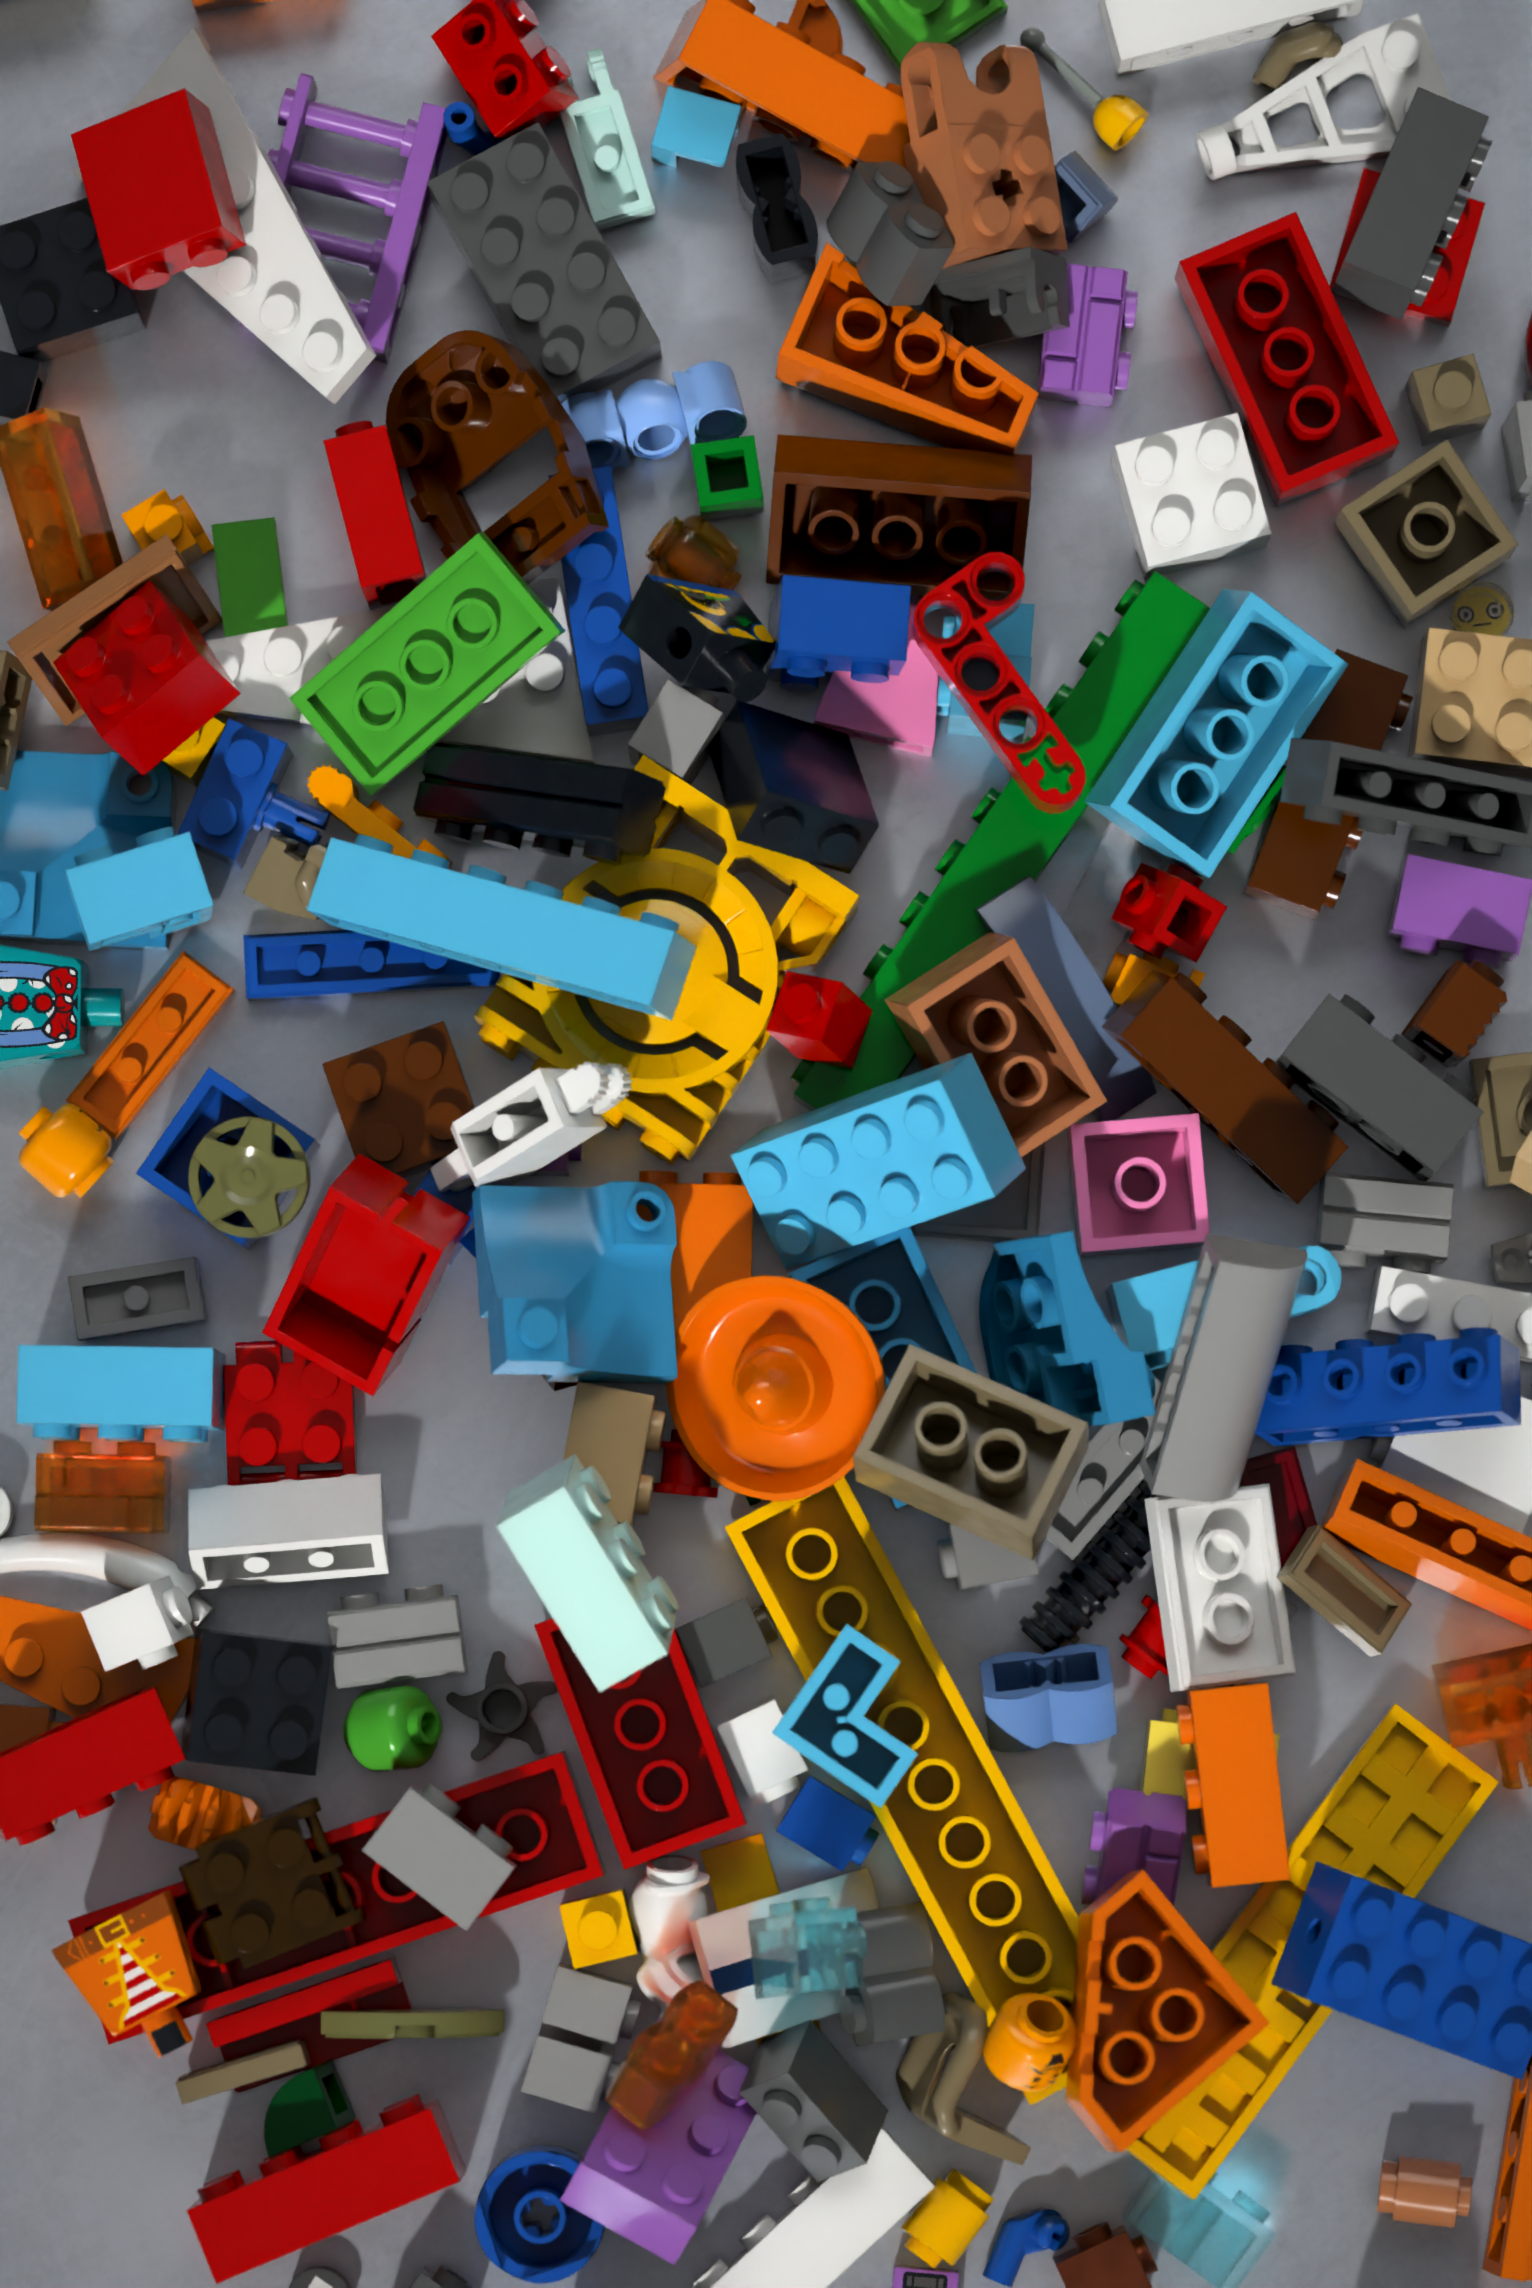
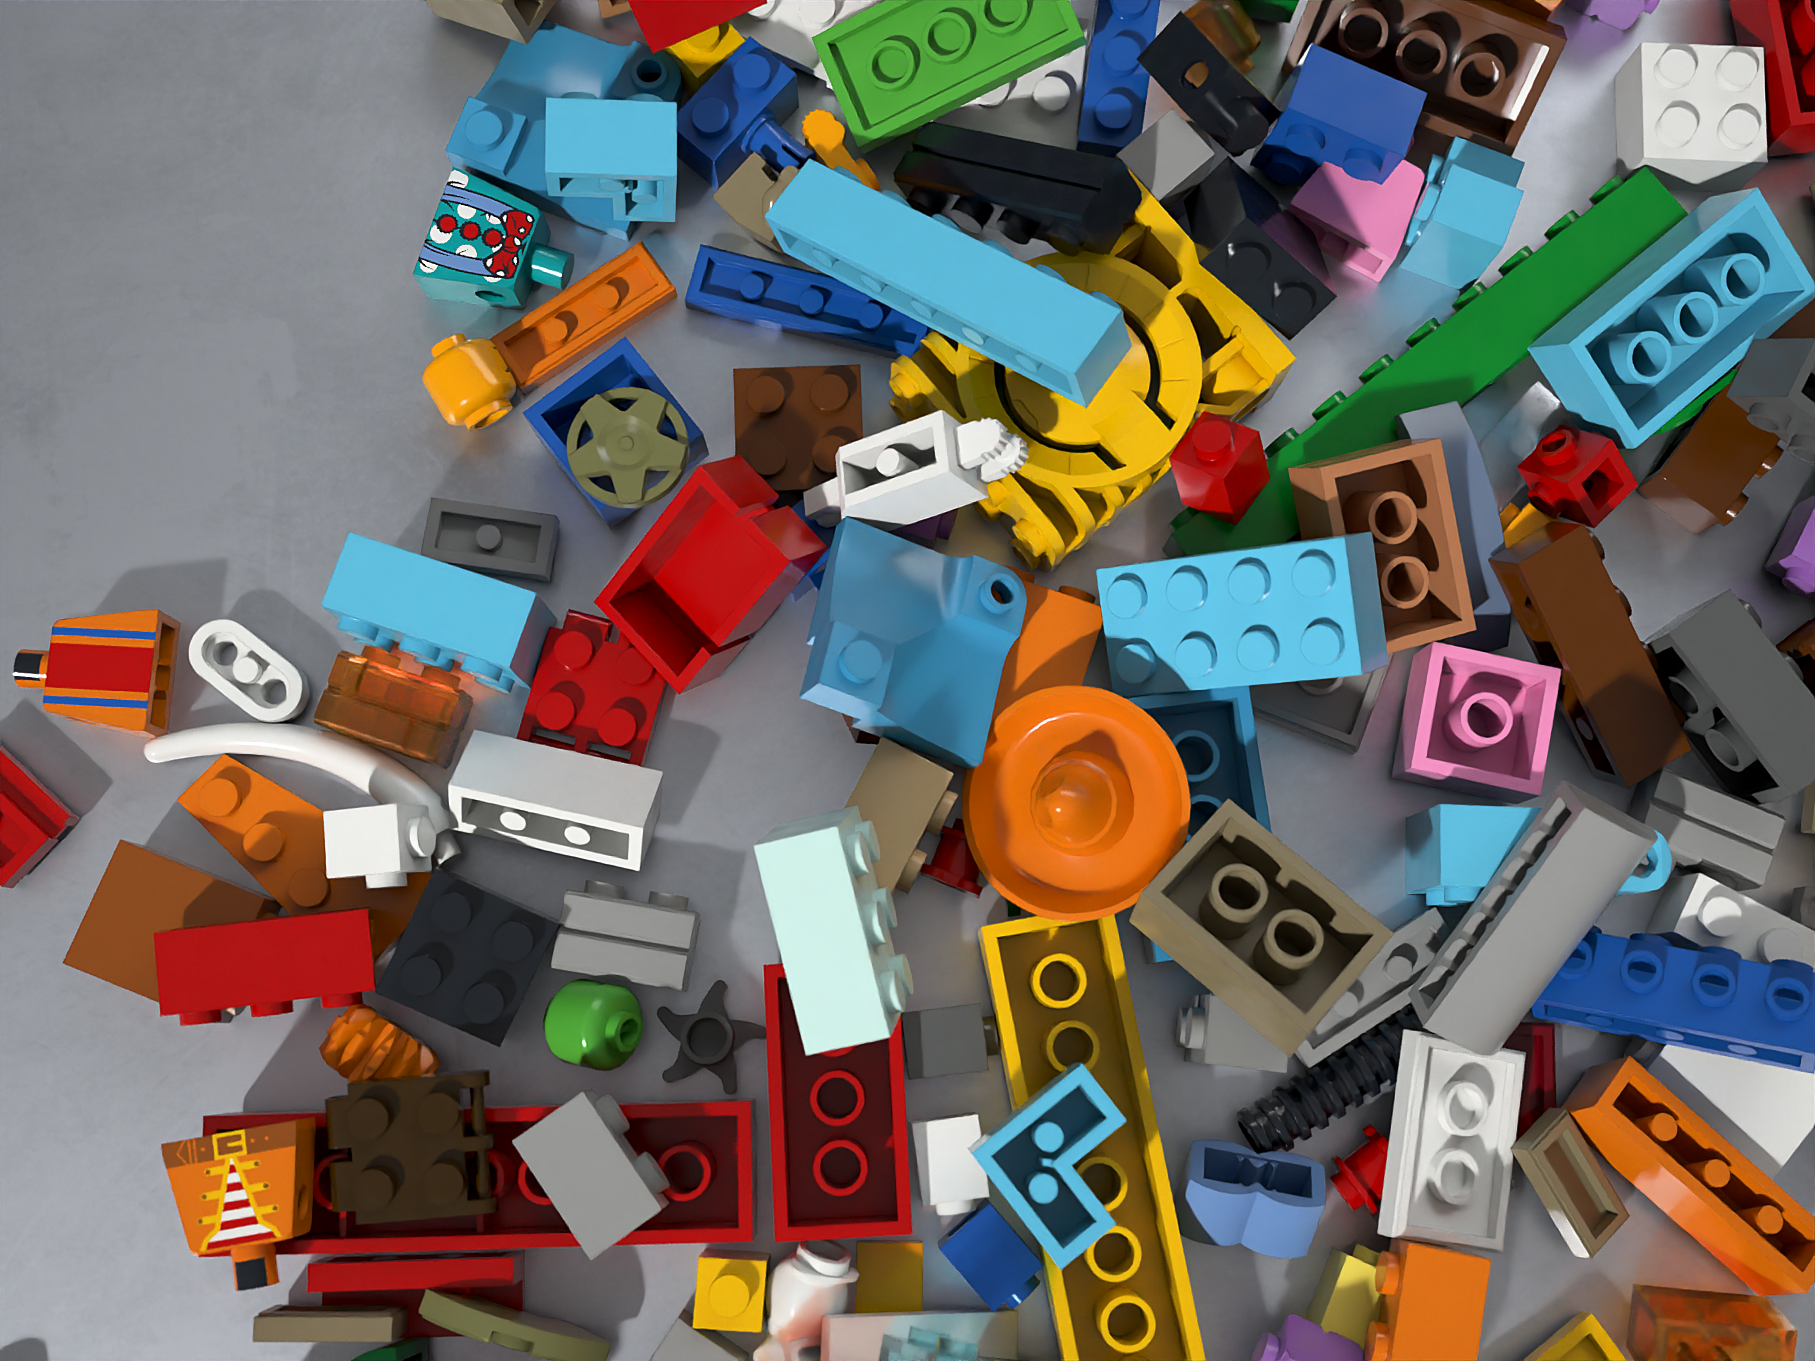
camera: 10 degrees right, 5 degrees down
red beam [913,552,1086,814] -> none
dark azure slope [979,1231,1156,1426] -> none

